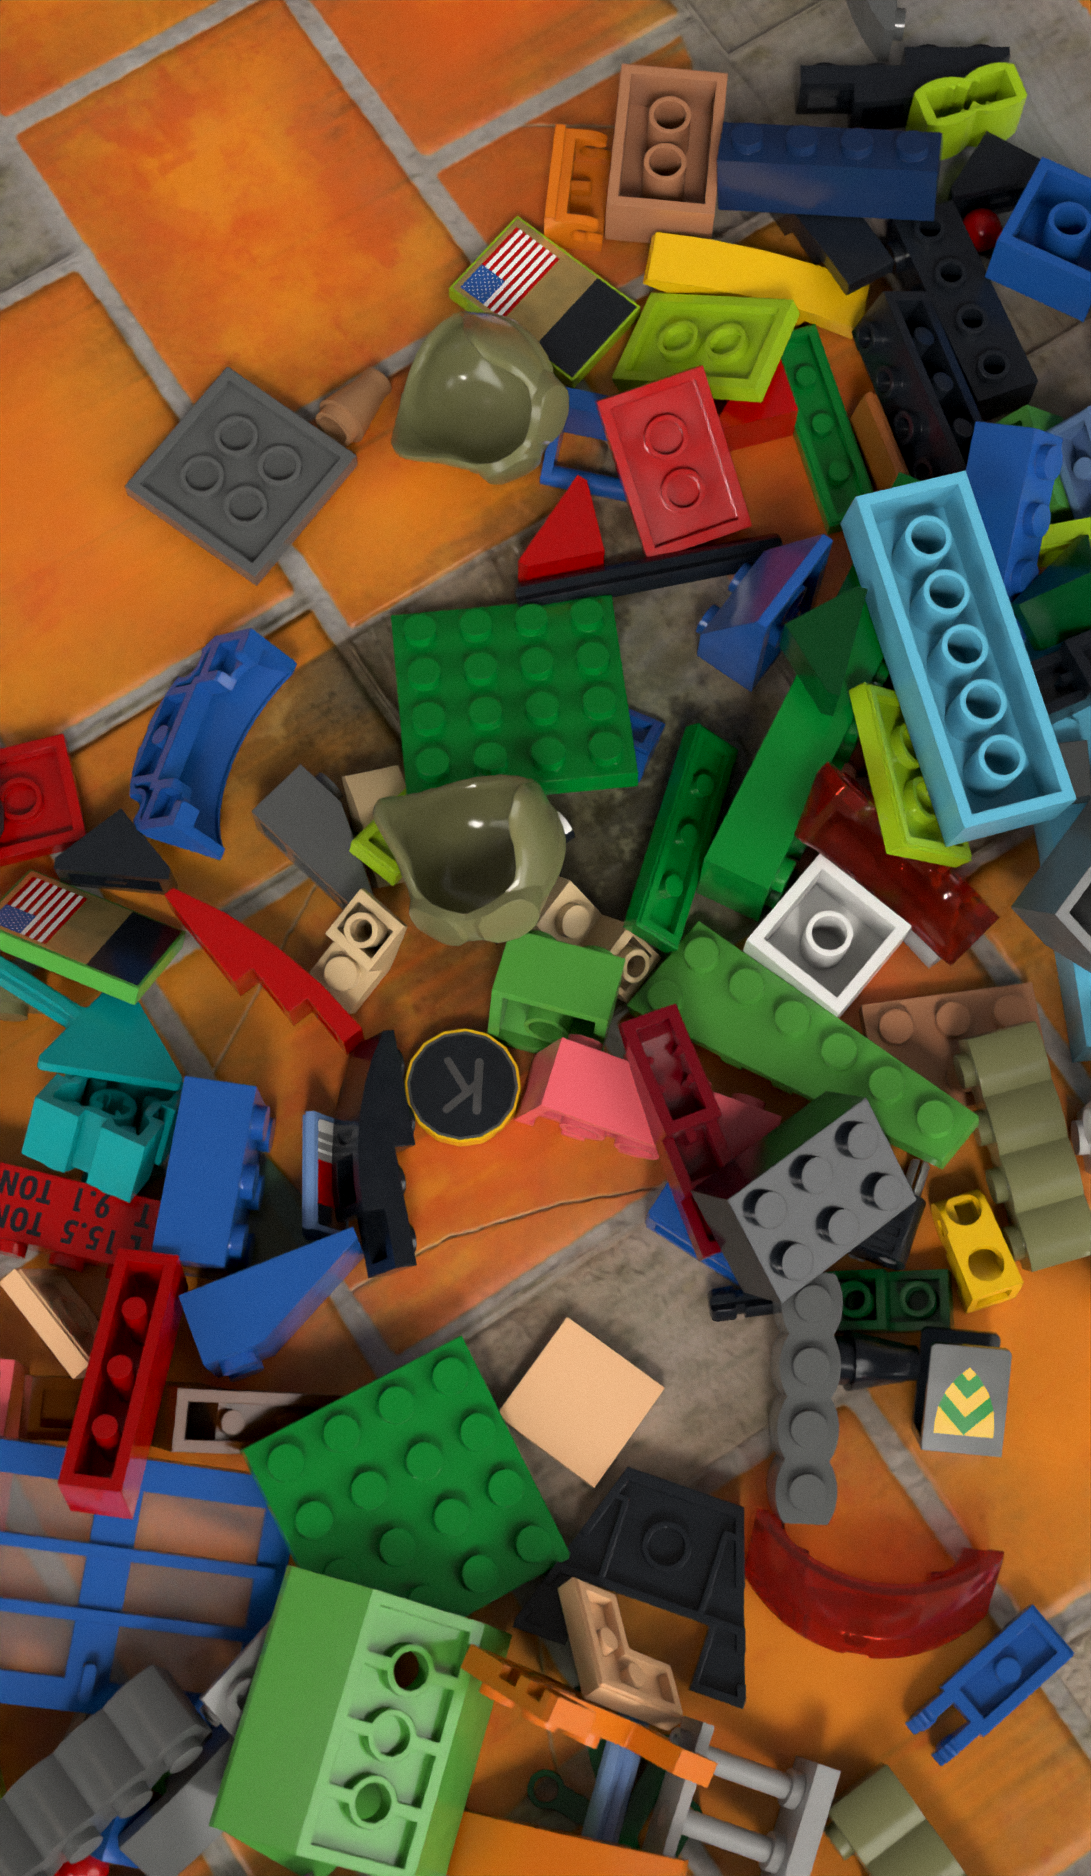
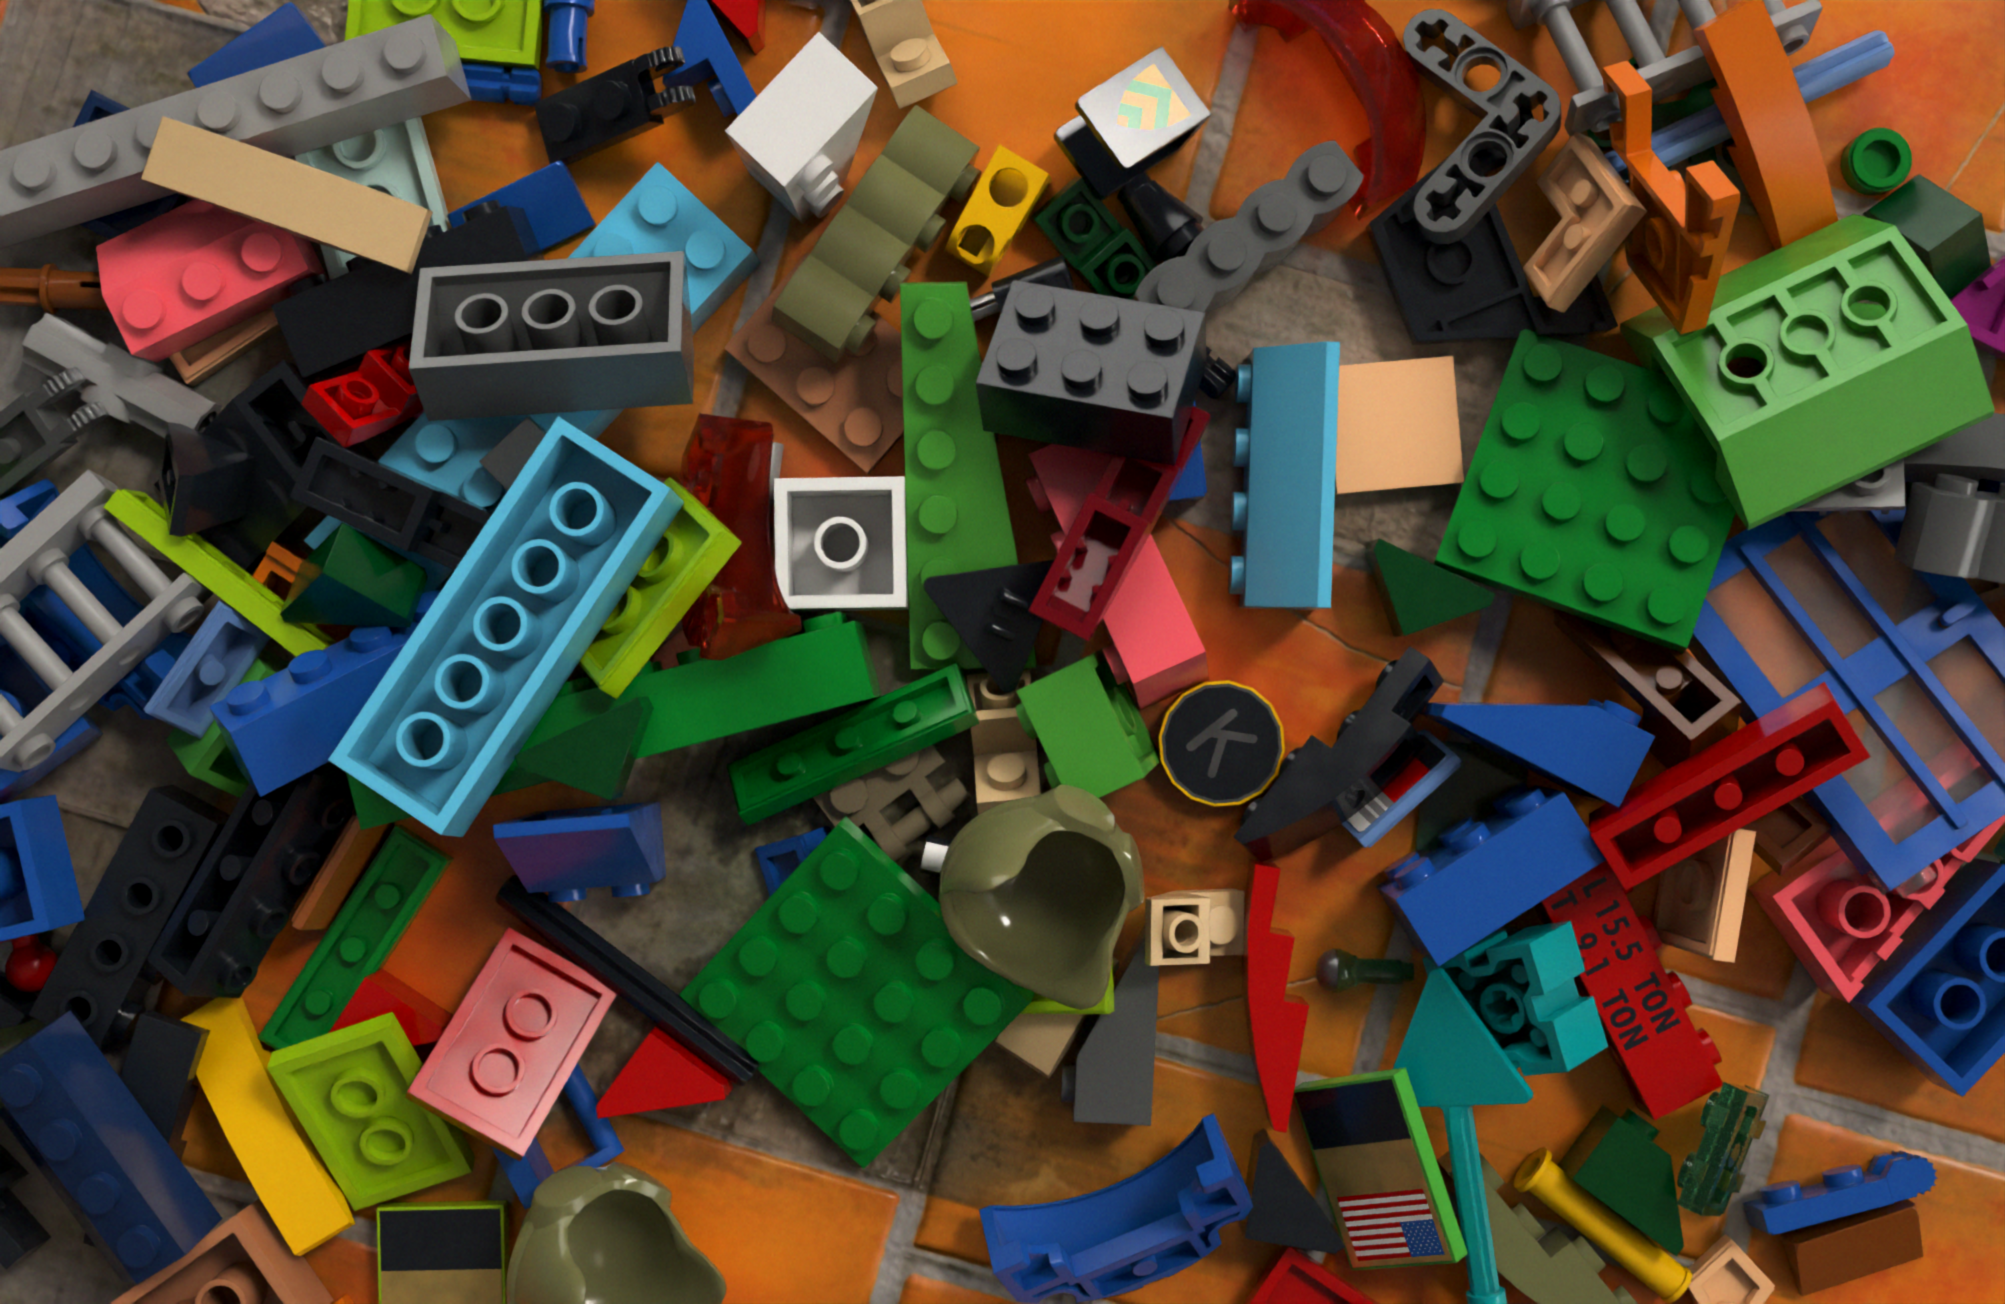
camera: 130 degrees left, 15 degrees up
none -> dark tan plate [813,744,972,862]
none -> black piece [923,559,1054,692]
none -> medium azure slope [1228,341,1340,611]
none -> clear green piece [1315,948,1414,993]
none -> dark green slope [1364,538,1496,637]
none -> dark grey beam [1403,9,1562,244]

